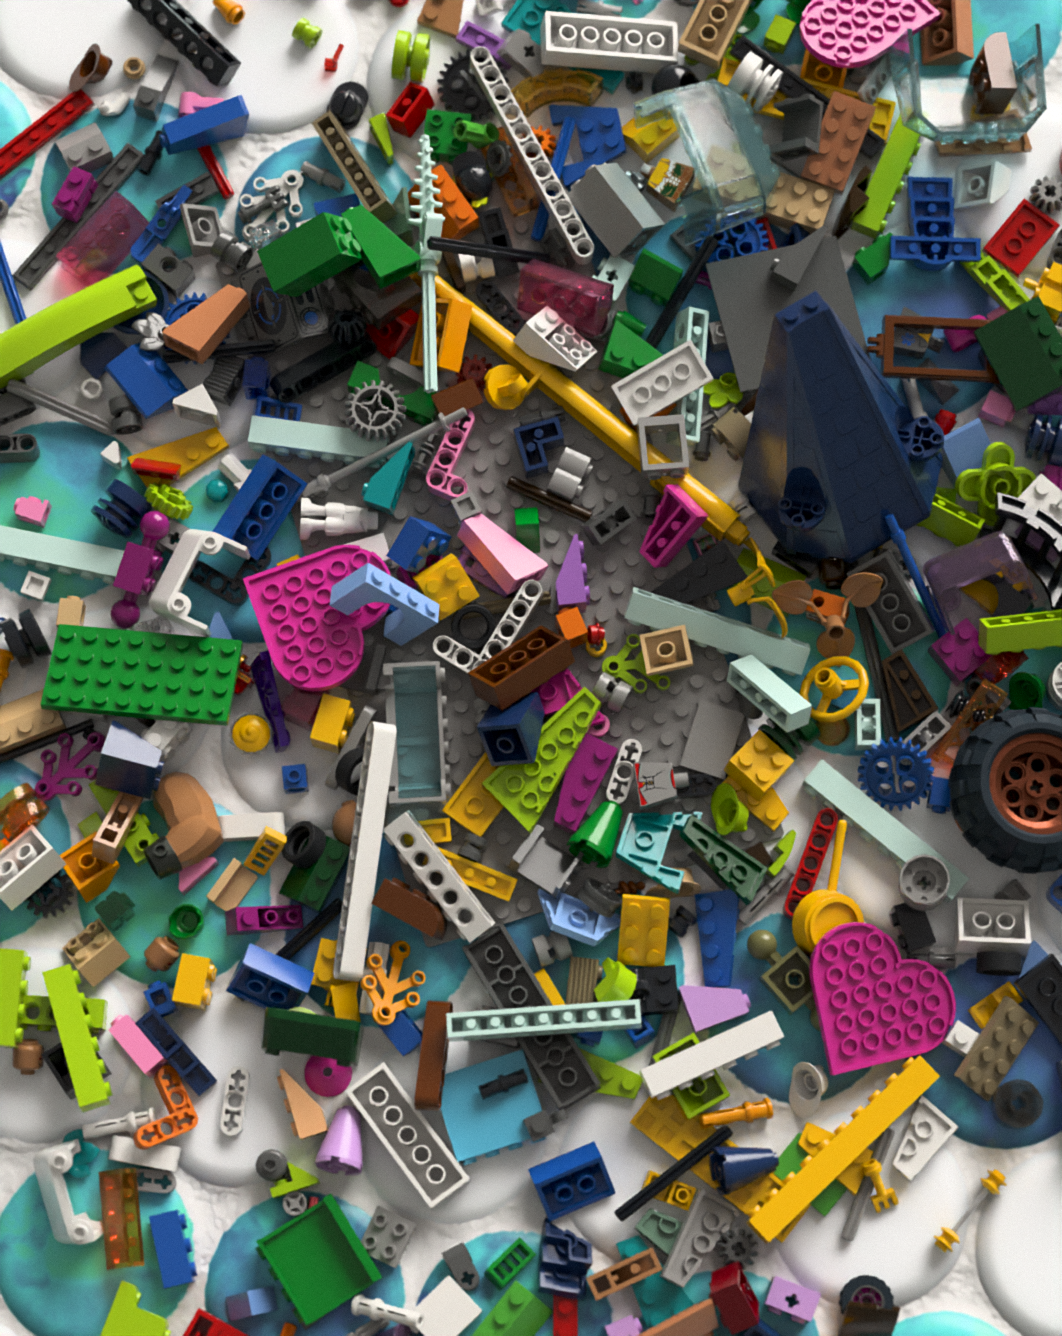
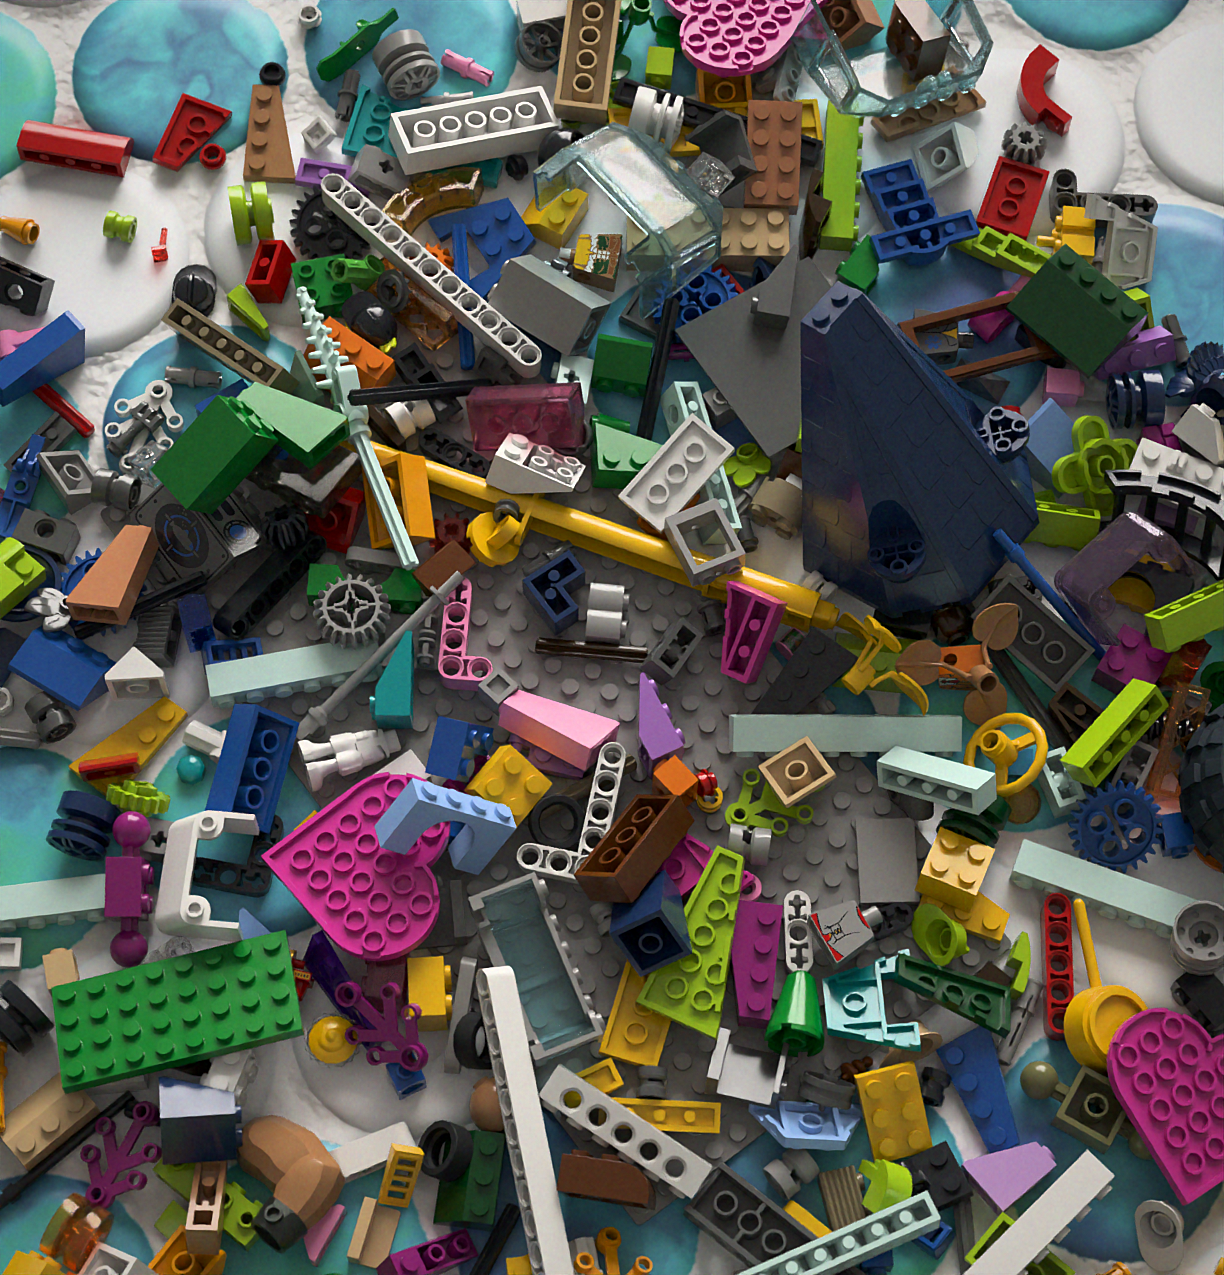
camera: 20 degrees left, 10 degrees down
white slope [100,441,122,470] -> none
green slope [514,507,540,553] -> none
black tile [688,850,728,890] -> none
none -> magenta plant [335,981,429,1072]
none -> dark grey bush [493,499,520,523]
none -> clear brick [685,152,735,197]
none -> lime brick [1060,678,1169,788]

